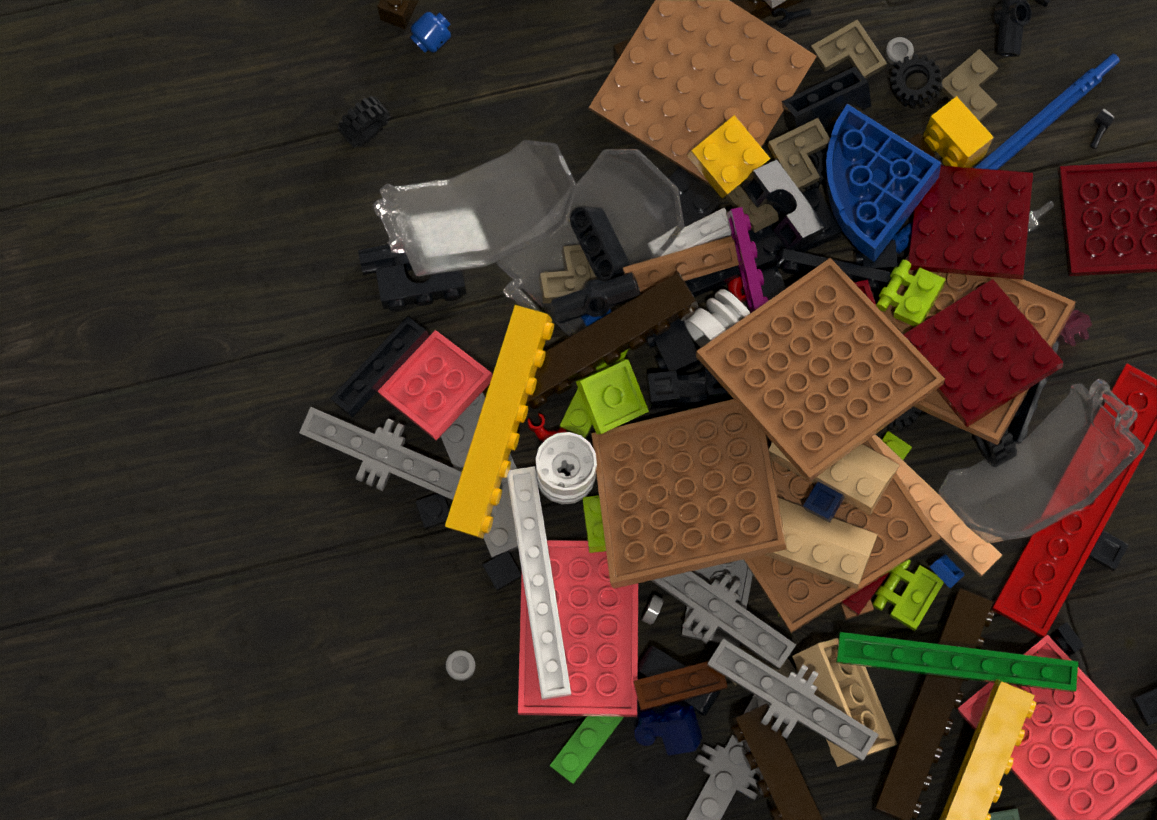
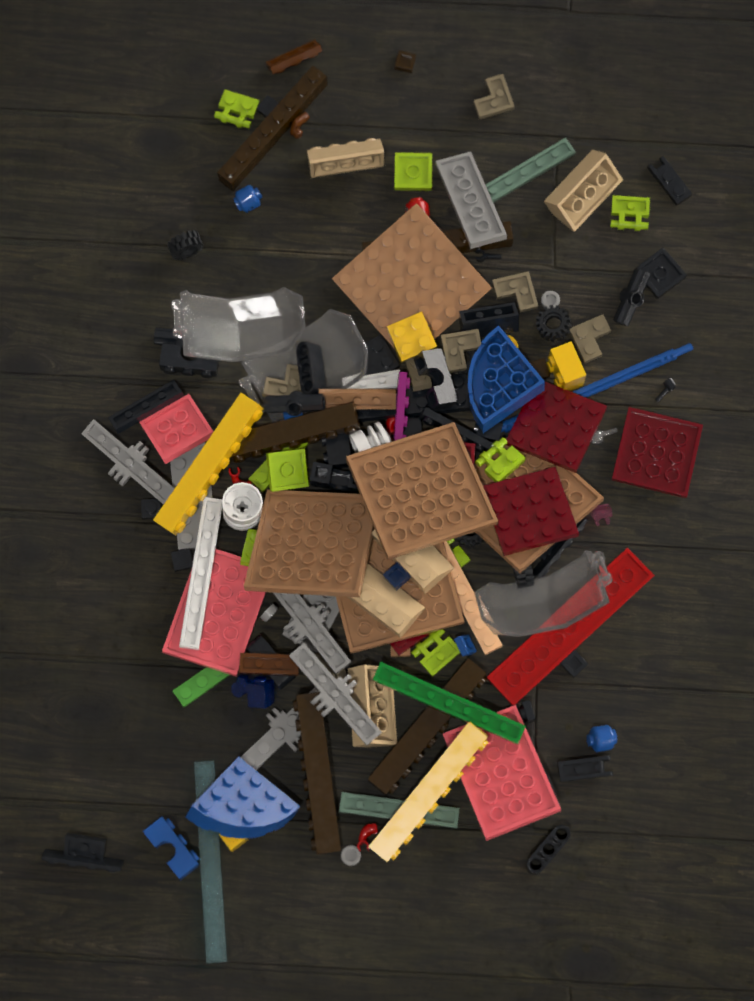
camera: 15 degrees right, 0 degrees up
light grey tile [446,650,476,681] -> none

